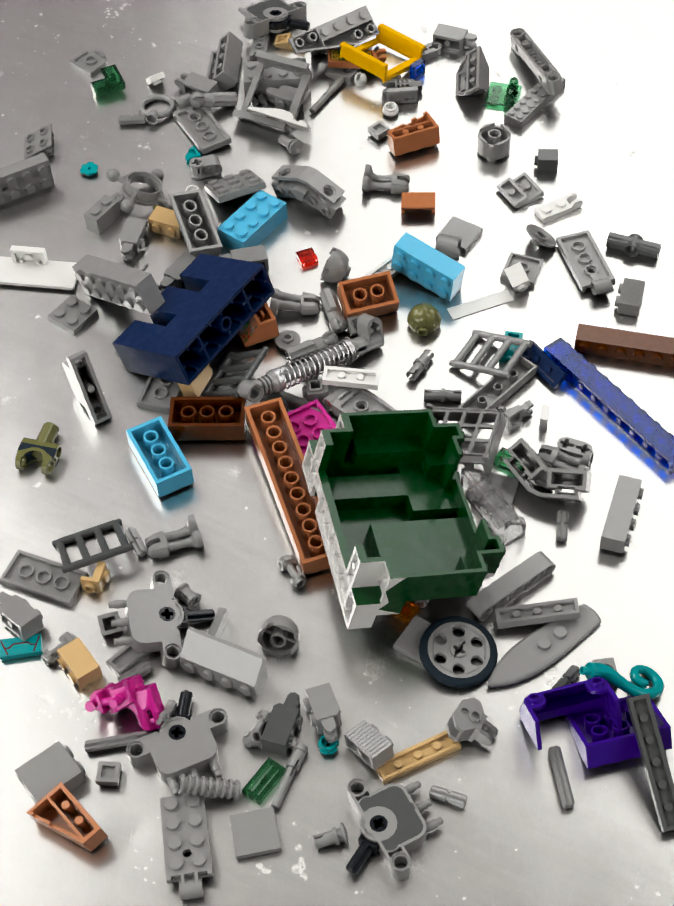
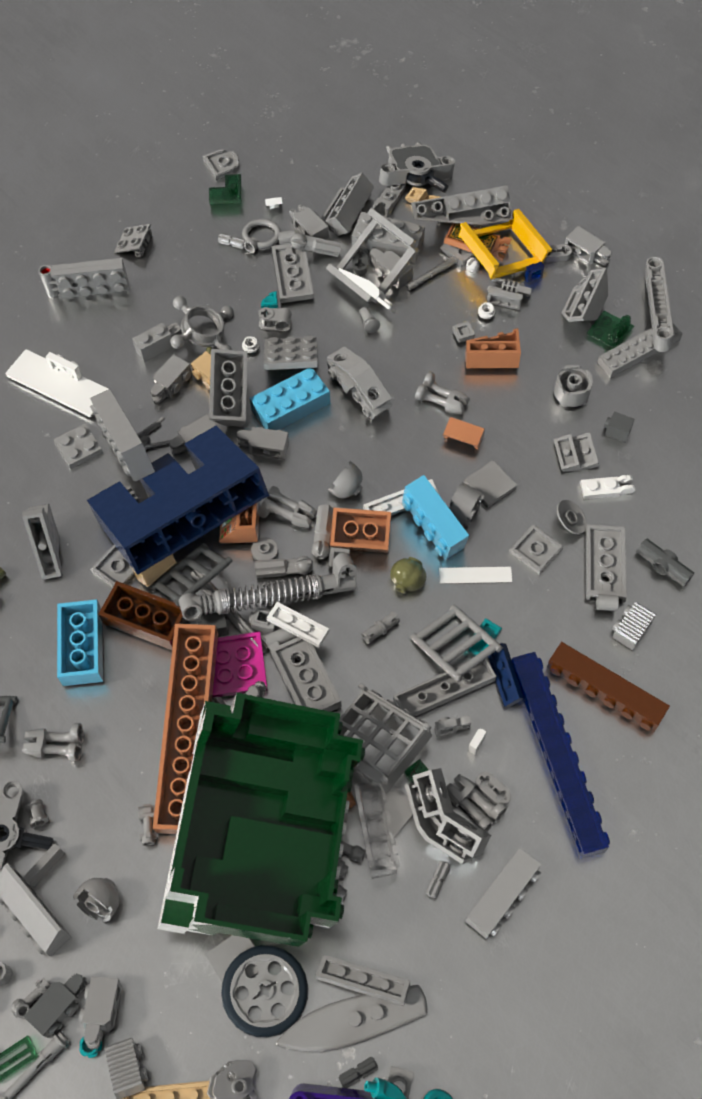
camera: 20 degrees right, 10 degrees up
teal plant [80,162,98,176] -> none
light grey piece [125,527,148,557] -> none
clear red tile [296,247,318,268] -> none
light grey pin [424,388,462,403] -> none
light grey beam [466,551,556,621] -> none
white brick [504,262,531,292] -> none

